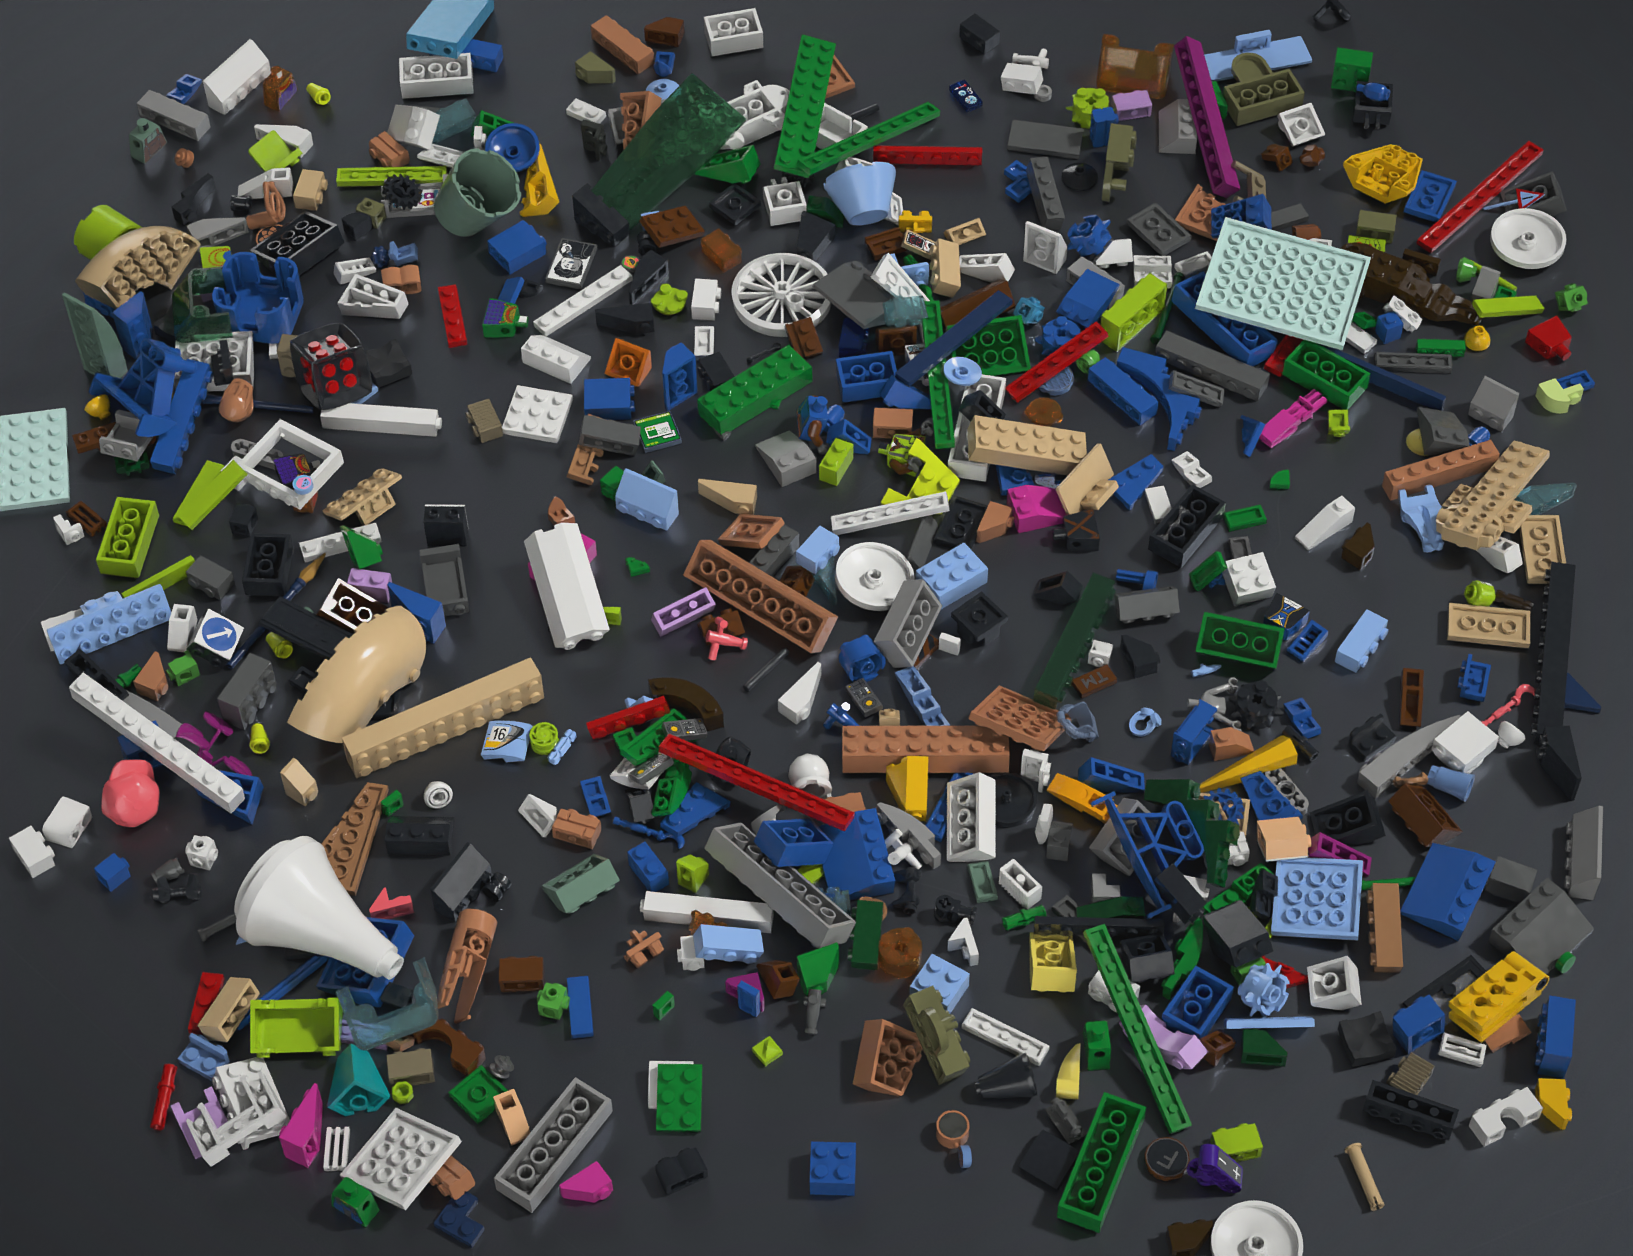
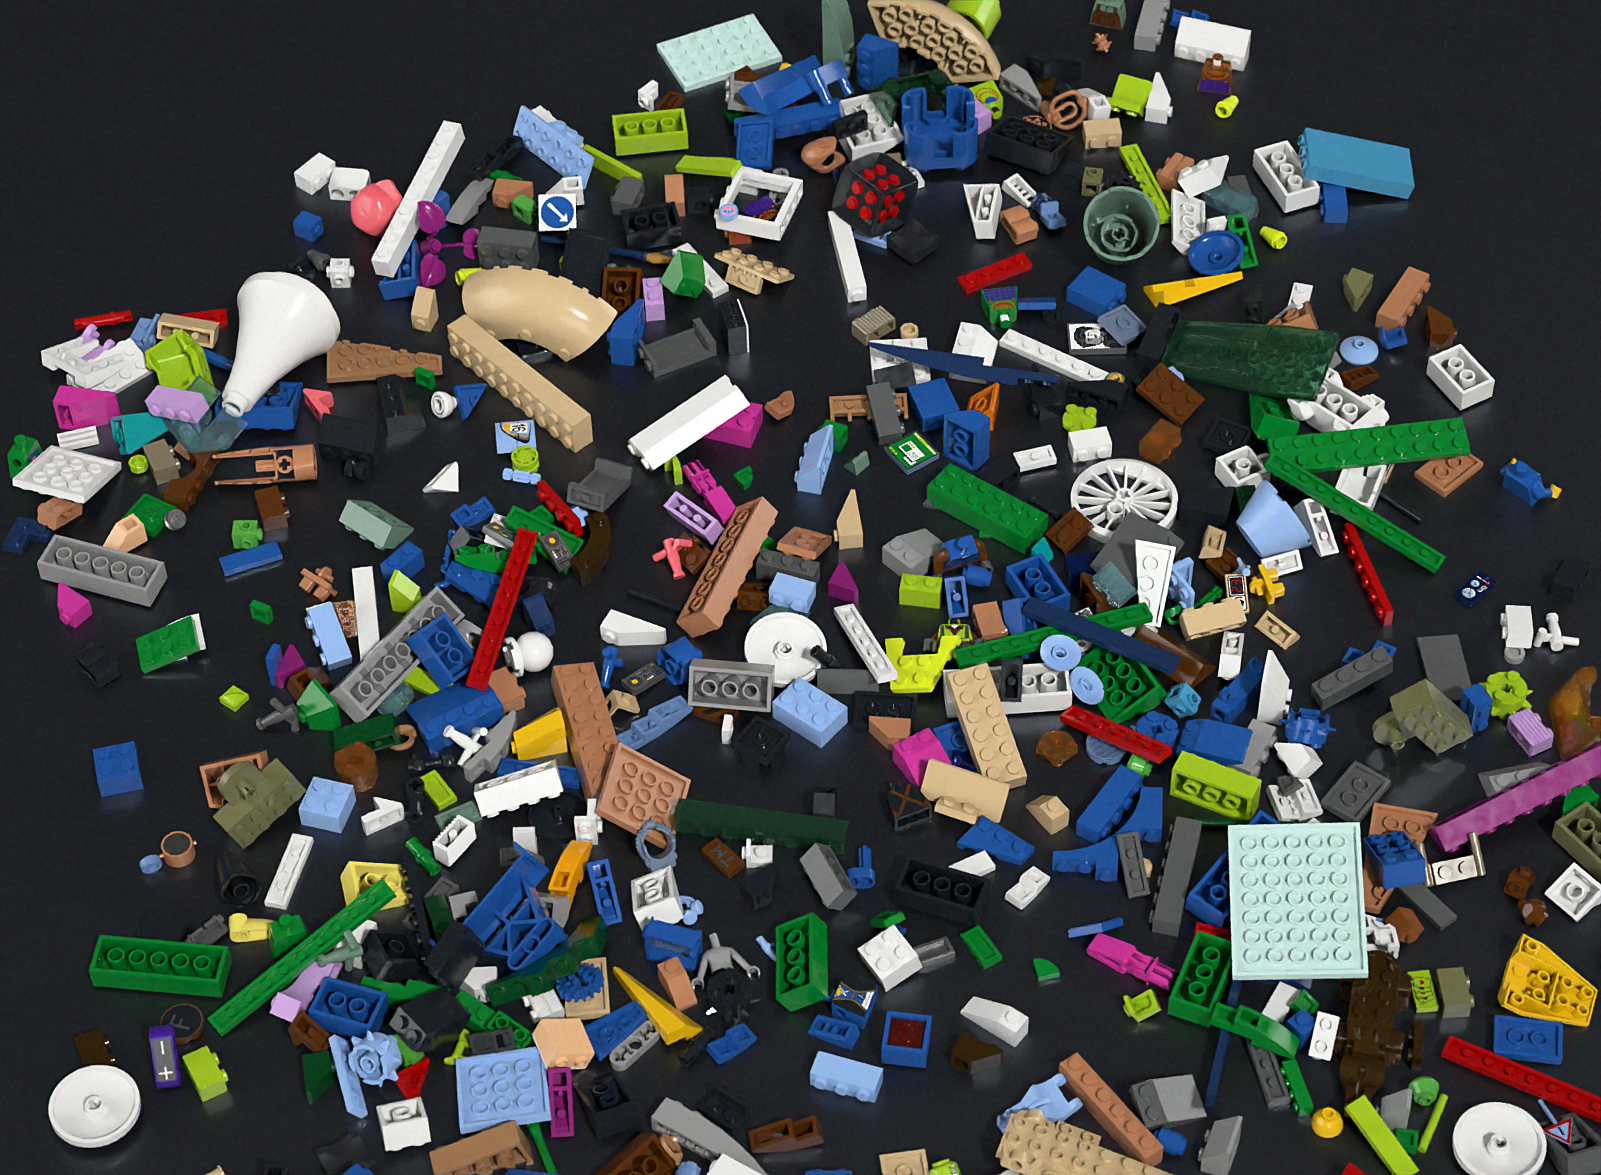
camera: 75 degrees right, 5 degrees down
nougat brick [552,809,601,849] -> none
none -> lavender brick [145,385,210,424]
none -> sand green piece [317,930,363,971]
none -> lime tile [420,769,457,811]
none -> blue tile [453,383,487,421]
none -> dark blue slope [523,592,555,638]
none -> dark grey panel [567,457,633,513]
none -> white slope [631,865,684,931]
none -> nougat slope [664,174,685,216]
none -> dark pink arm [681,459,736,527]
none -> blue tile [736,119,775,170]
none -> black pin [810,645,846,669]
none -> magenta slope [828,561,859,604]
none -> dark blue slope [868,342,1060,386]
none -> black brick [873,361,917,392]
none -> piece [881,1011,932,1068]
none -> tan tile [900,323,918,339]
none -> tan slope [1026,795,1069,835]
none -> teal slope [1031,537,1053,563]
none -> dark brown slope [1036,77,1056,97]
none -> light blue dish [1069,666,1104,705]
none -> sand blue tile [1097,304,1148,346]
none -> tan slope [1198,525,1227,558]
none -> green slope [1209,1002,1300,1059]
none -> blue brick [1210,656,1266,724]
none -> light blue bar [1232,557,1251,576]
none -> neon yellow cone [1260,226,1287,249]
none -> dark grey tile [1276,775,1304,797]
none -> blue torso [1500,458,1562,506]

